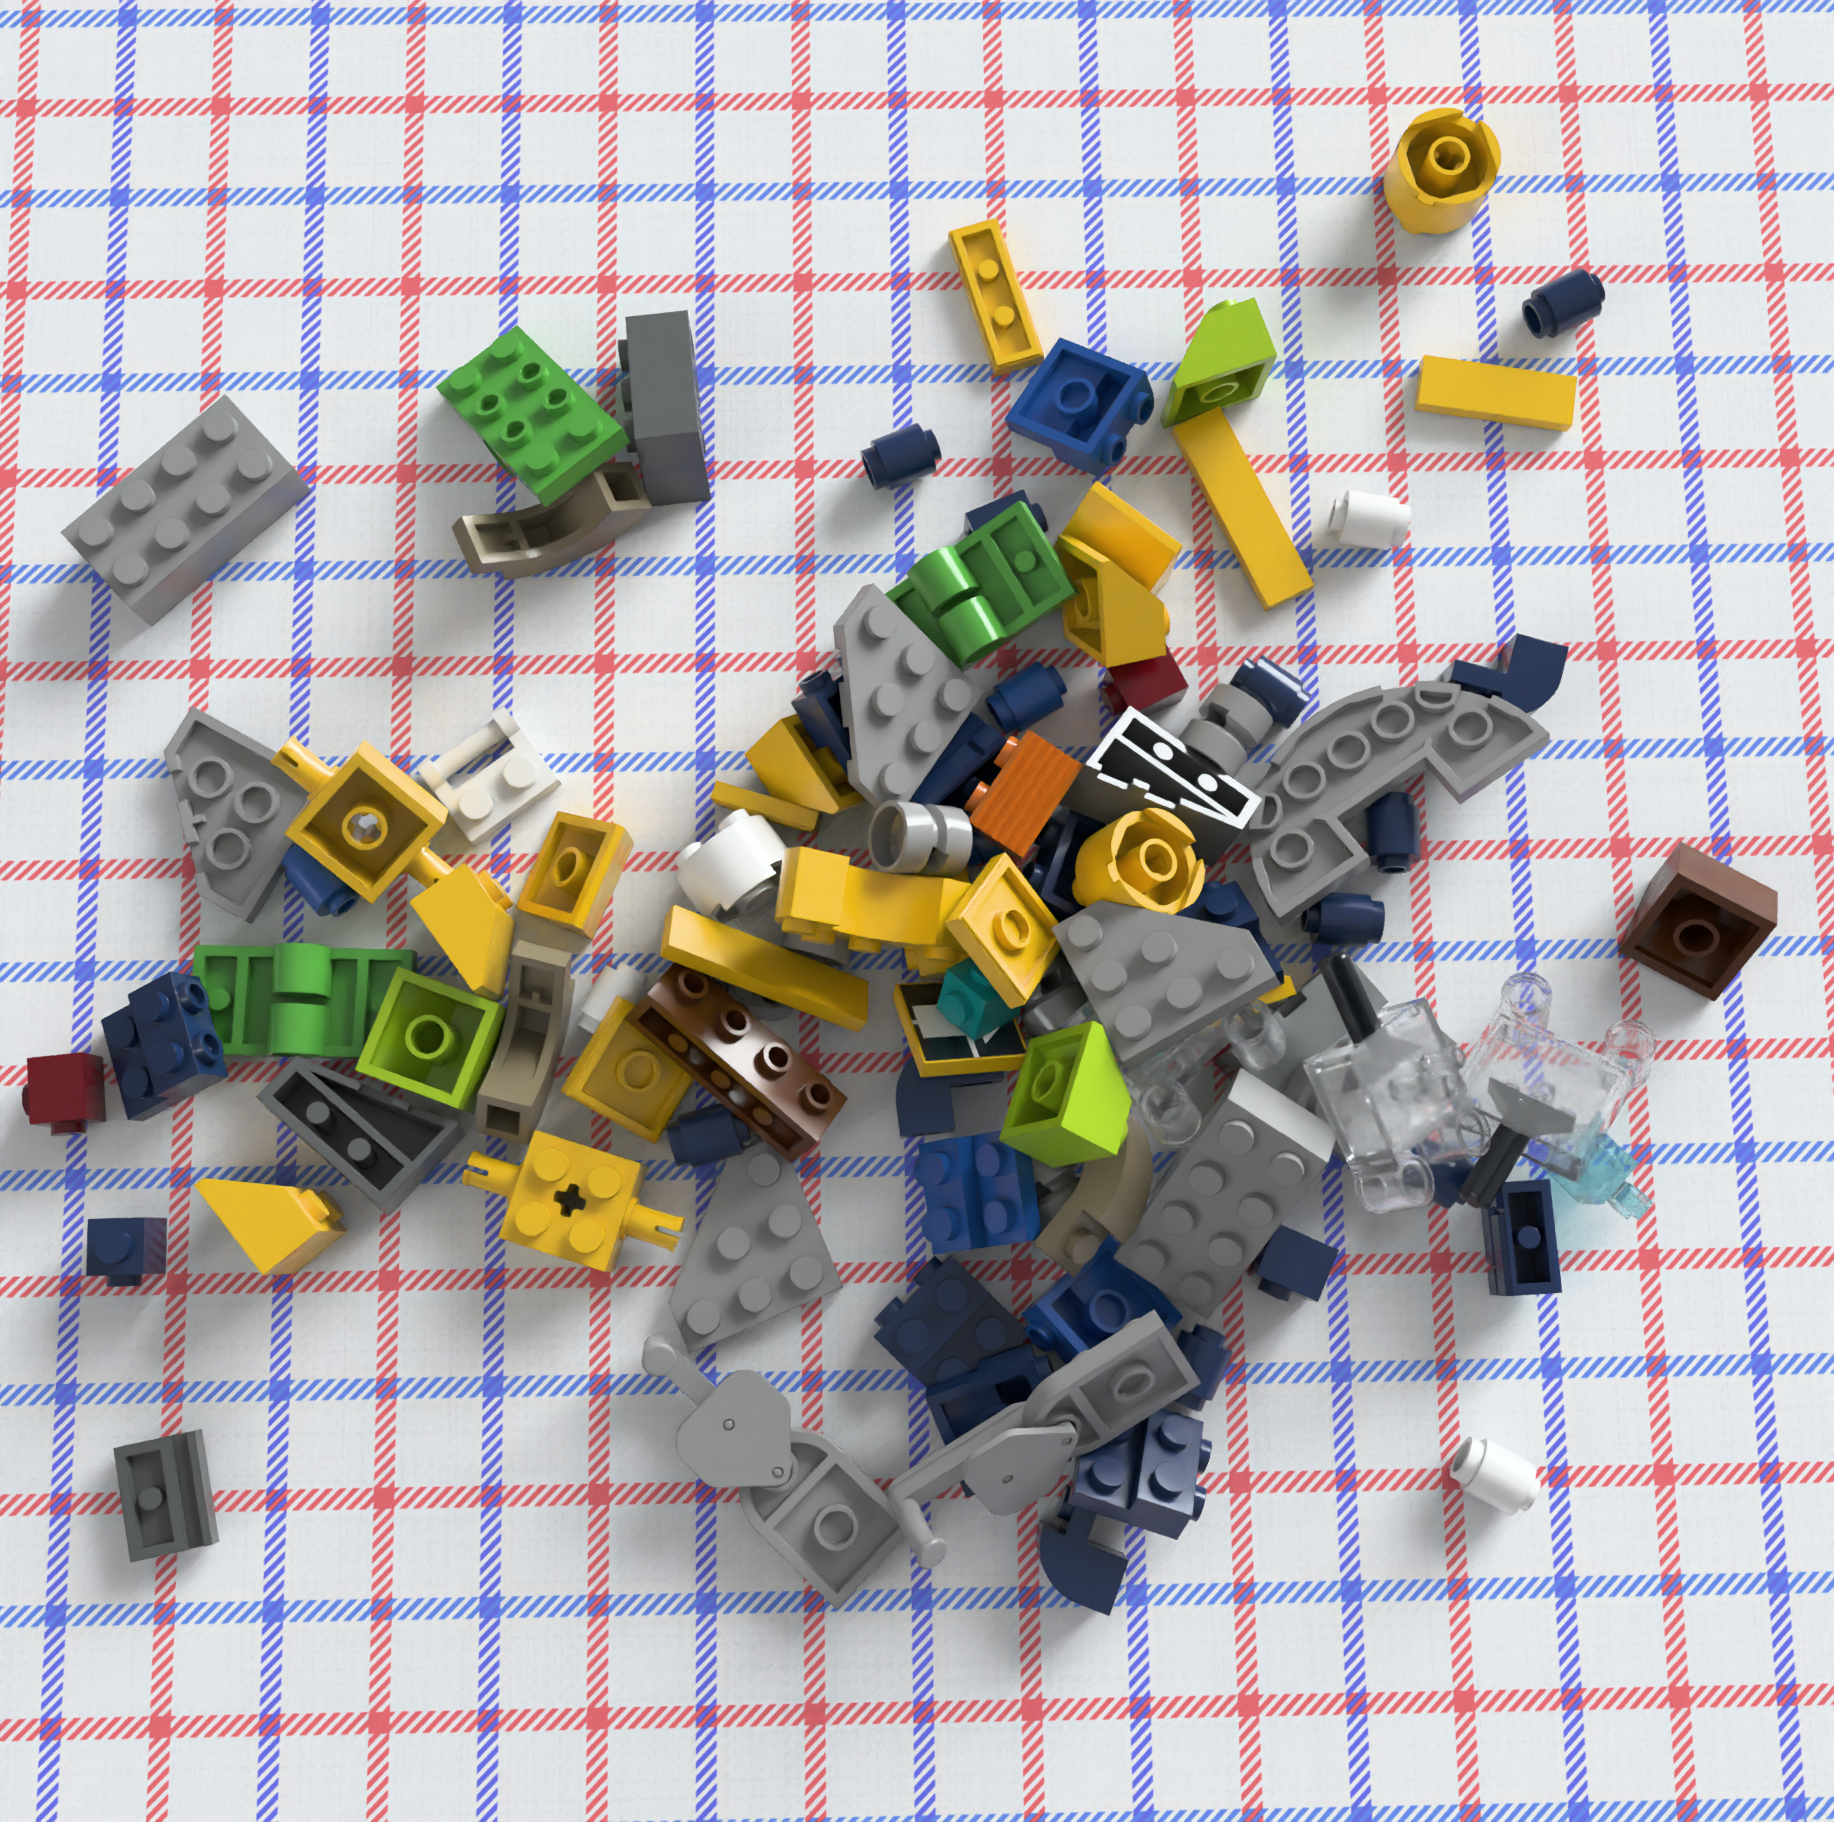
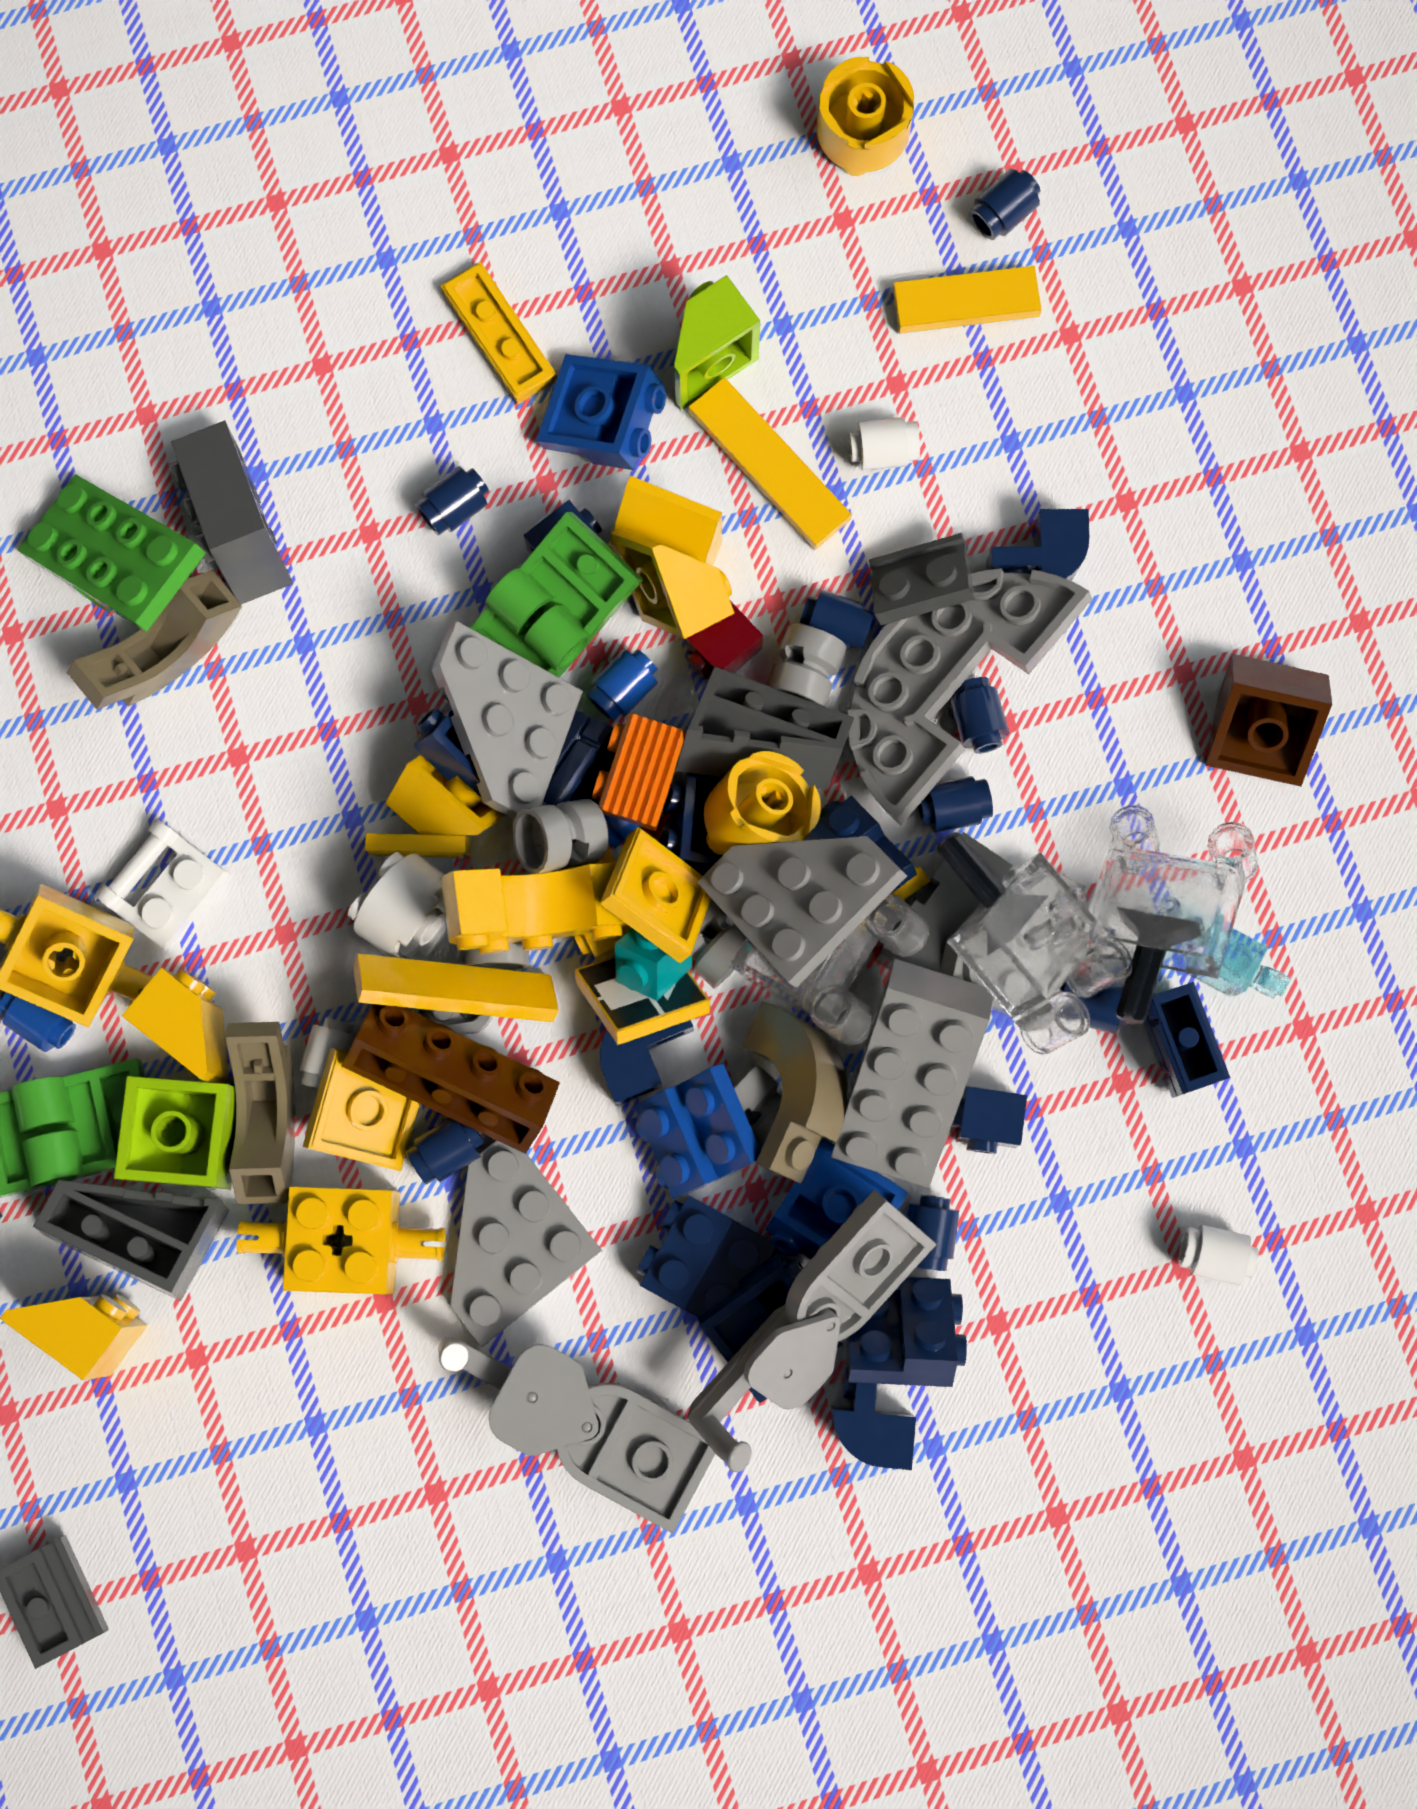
camera: 10 degrees left, 0 degrees up
yellow slope [515,811,634,940] -> none
lime slope [999,1020,1132,1168] -> none
none -> dark grey plate [869,533,975,625]

